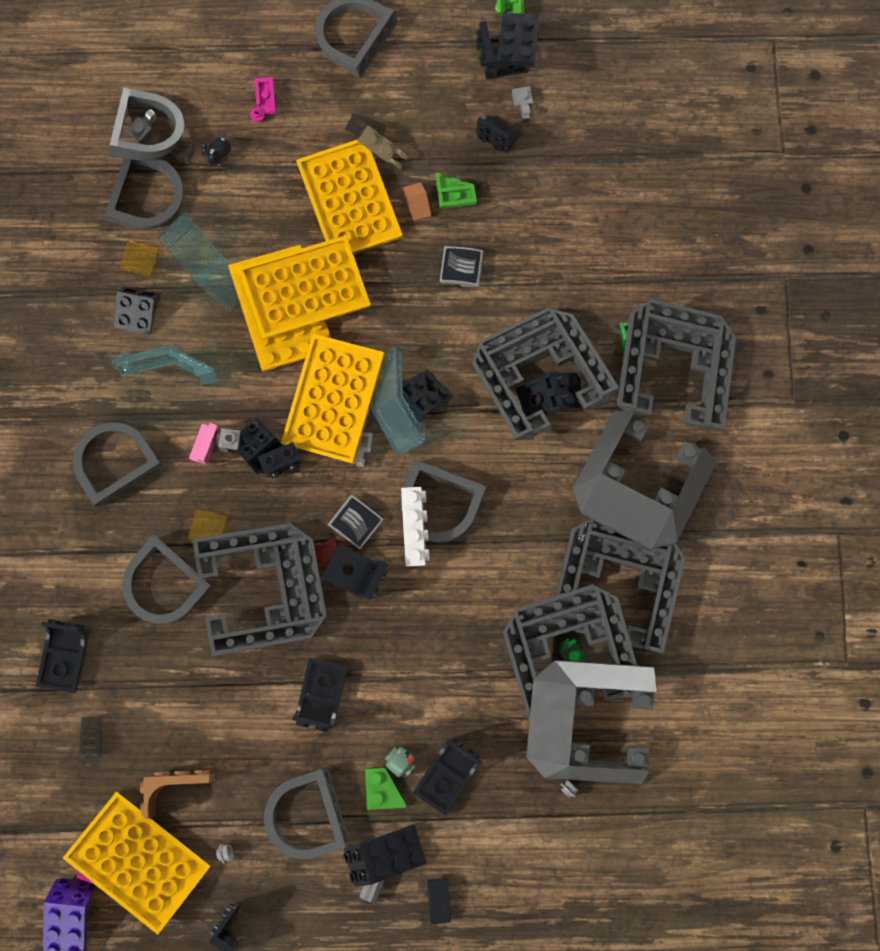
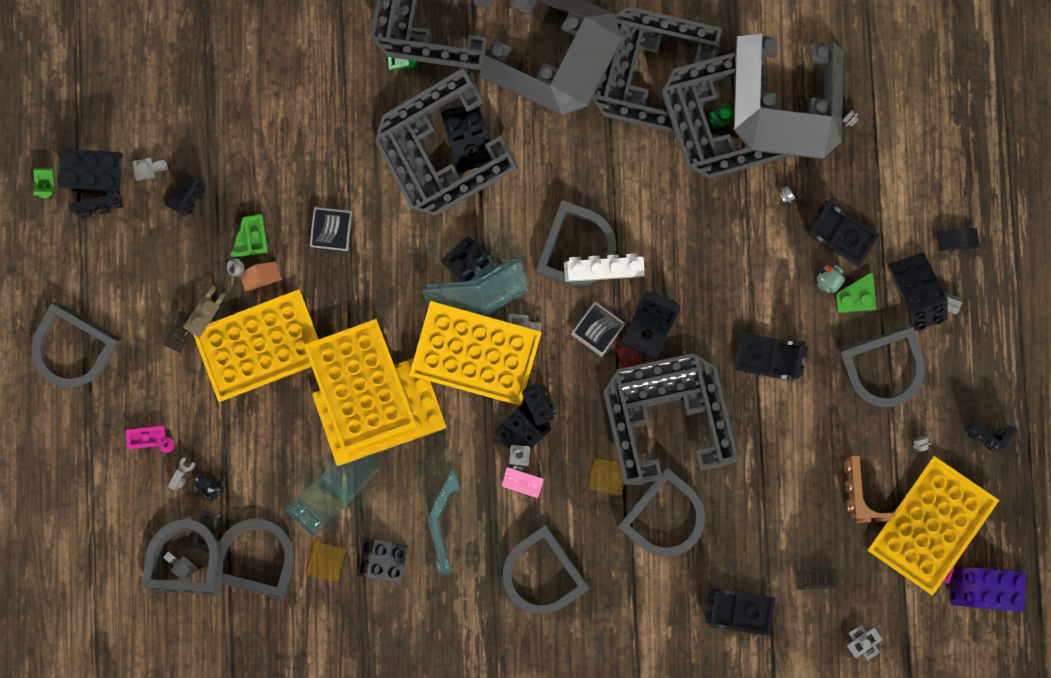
camera: 85 degrees left, 5 degrees up
none -> light grey plate [168,457,196,491]
none -> light grey plate [227,258,244,277]
none -> light grey plate [779,185,796,203]
none -> light grey piece [846,625,883,661]

